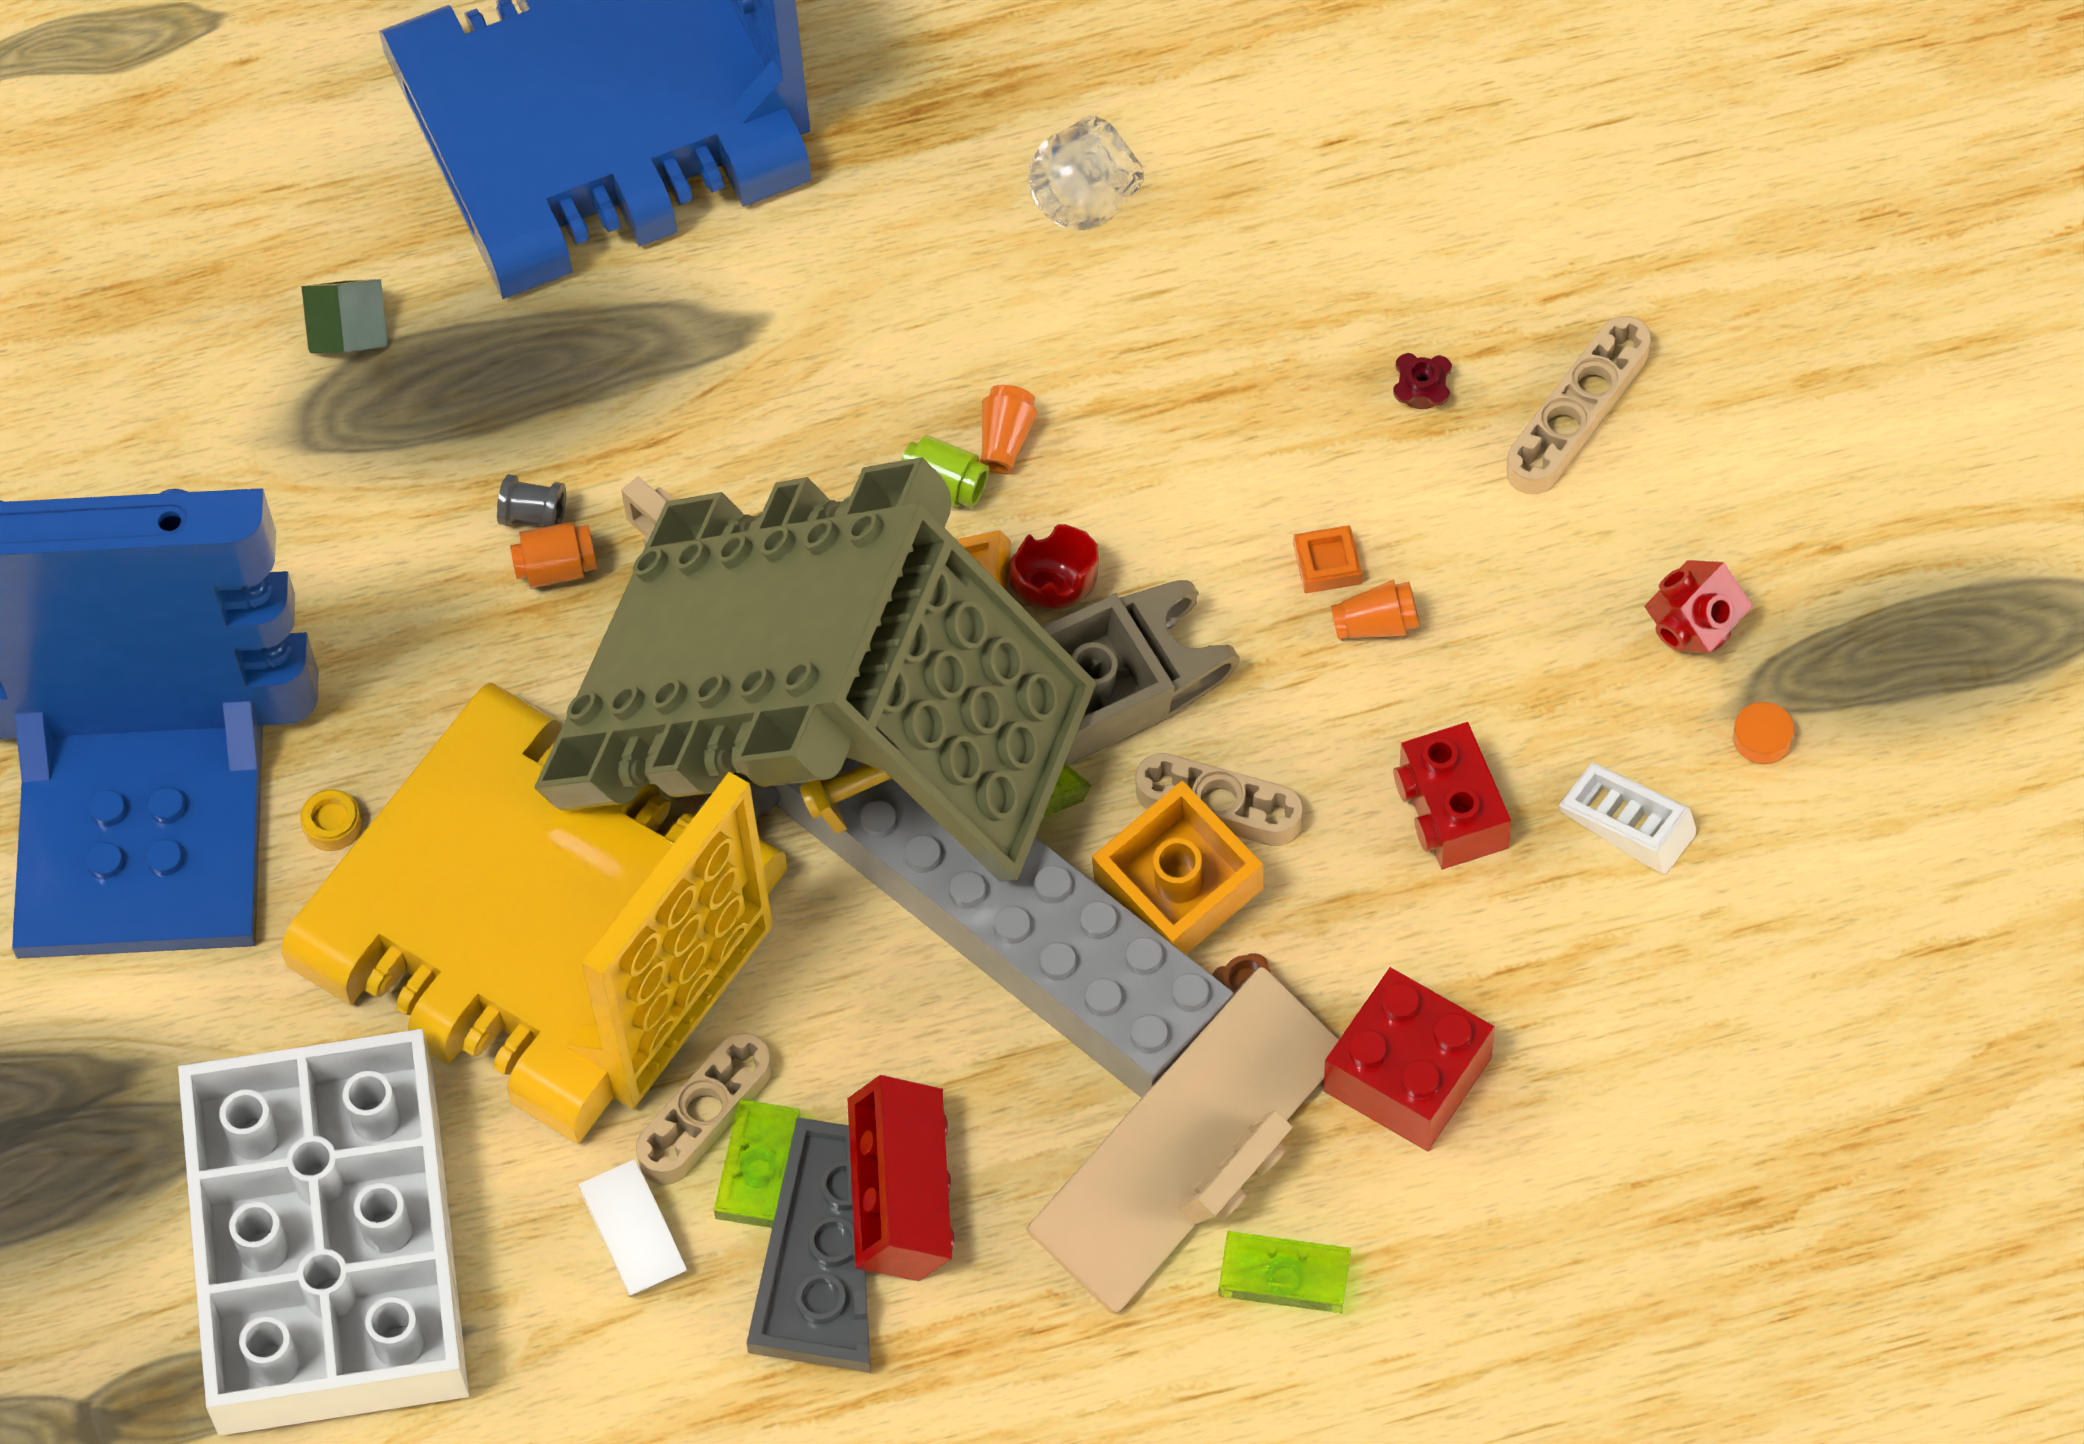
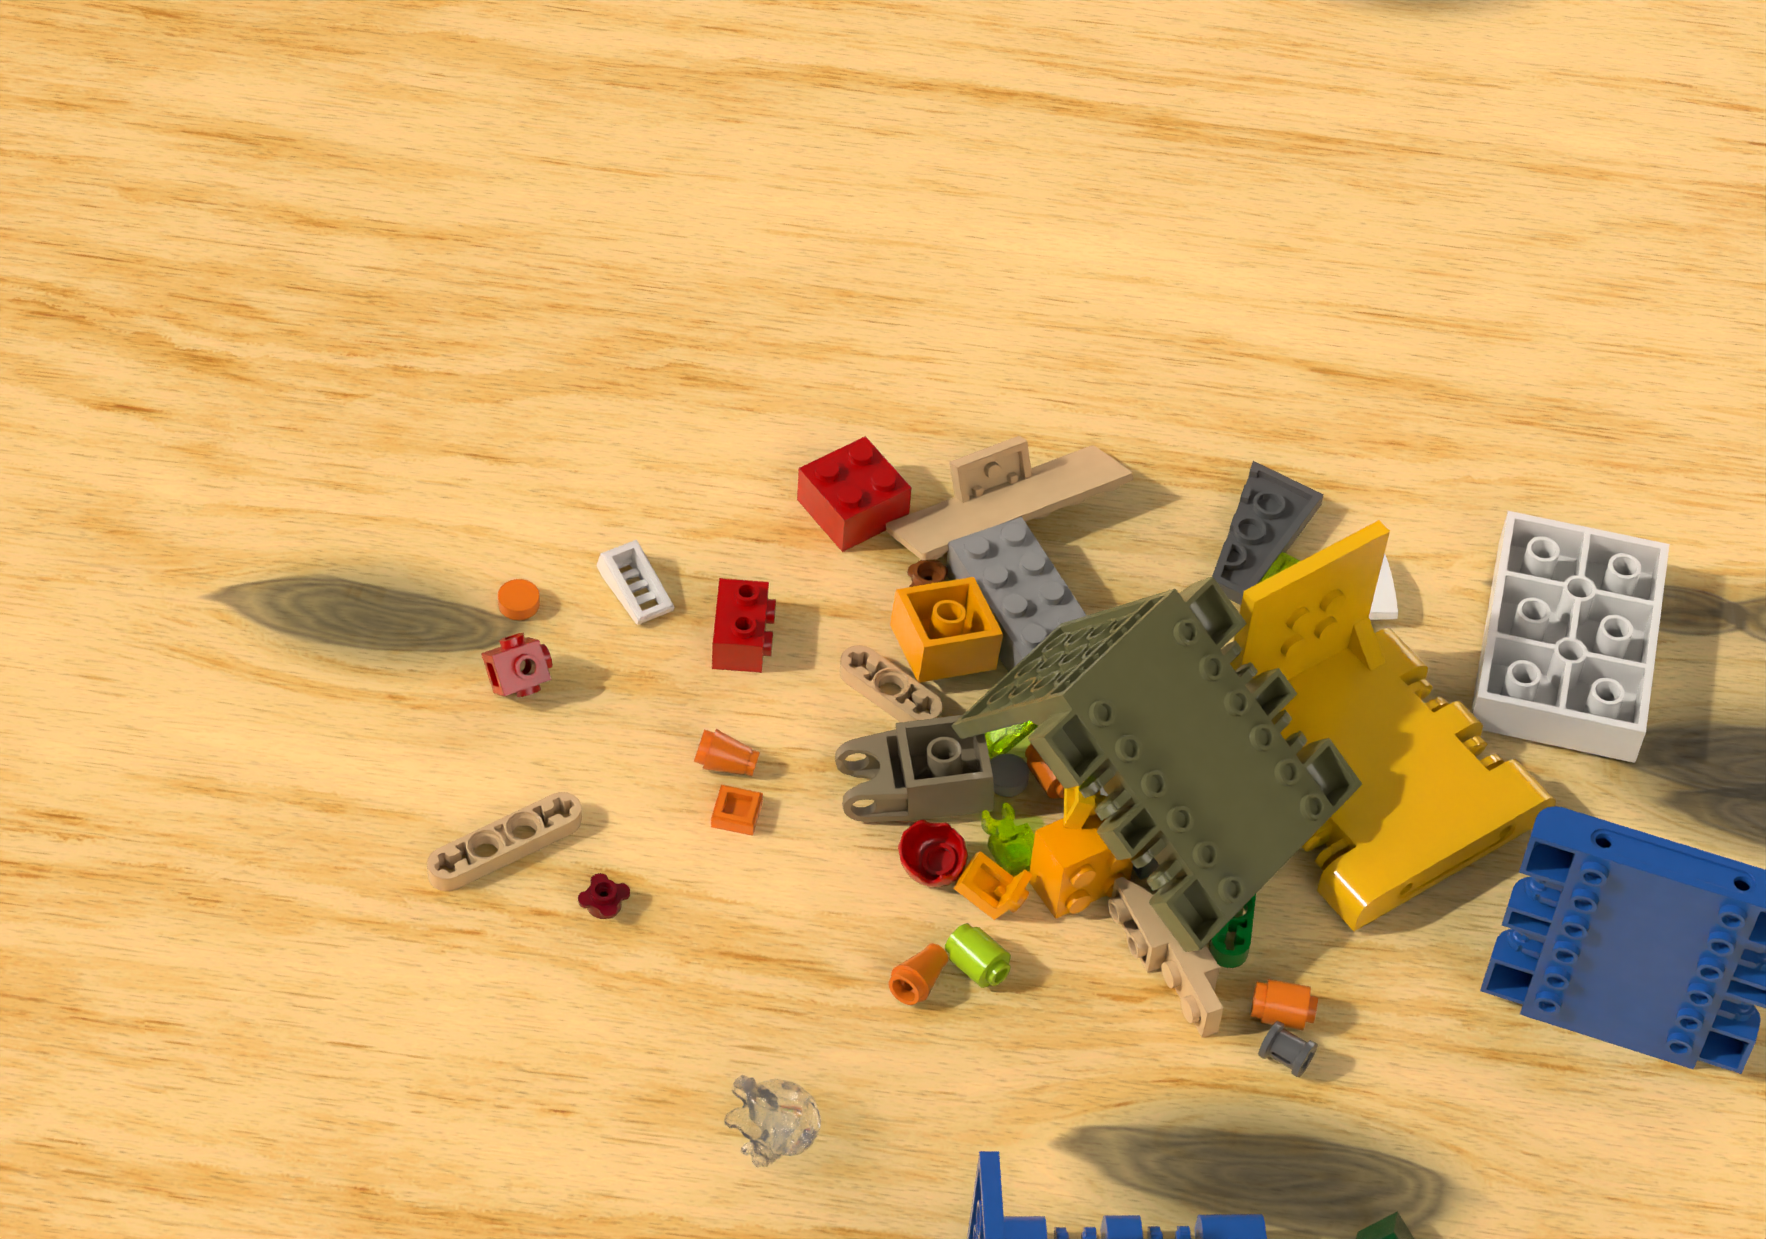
camera: 165 degrees left, 10 degrees down
yellow tile [300,789,362,851] -> none
red brick [847,1075,954,1281] -> none
clear neon green plate [1218,1231,1351,1314] -> none

